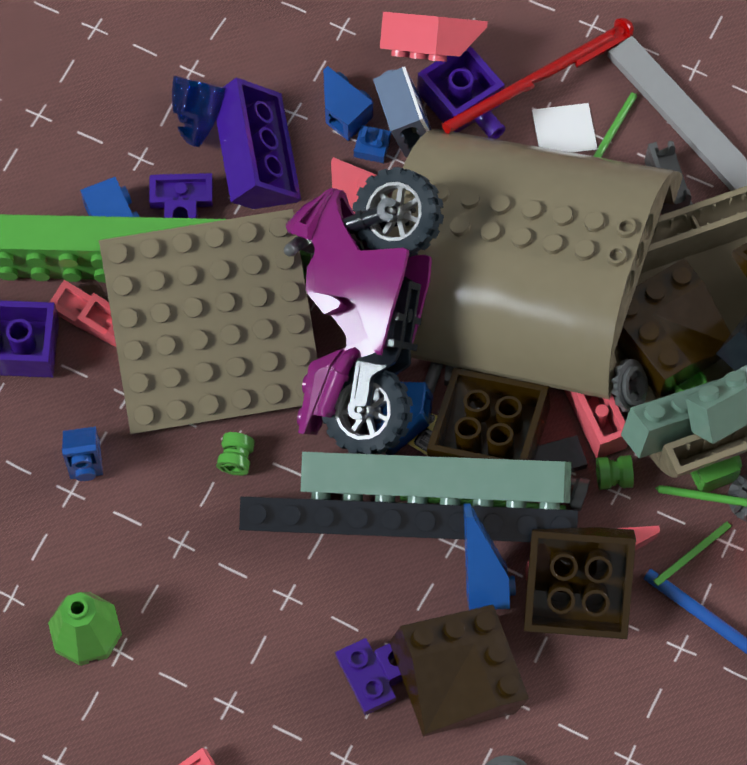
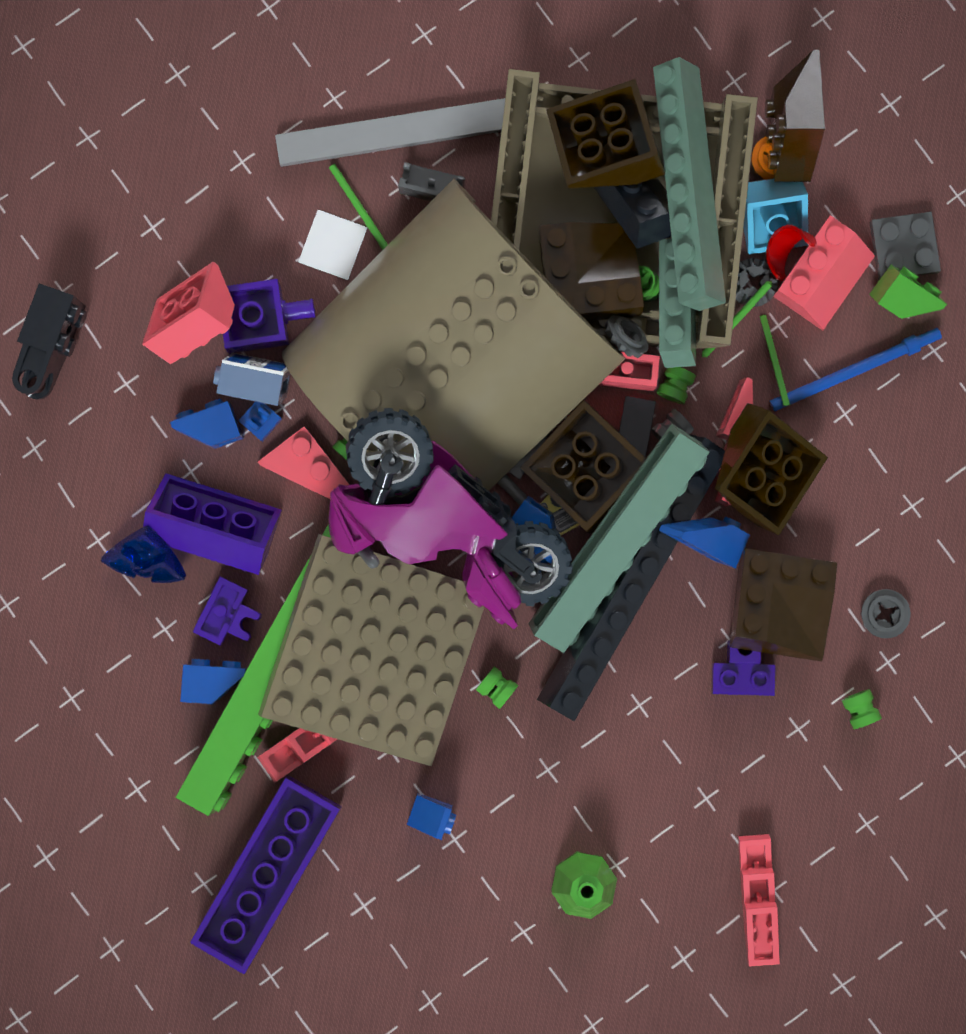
camera: 65 degrees left, 20 degrees up
red bar [442,18,634,134] -> none

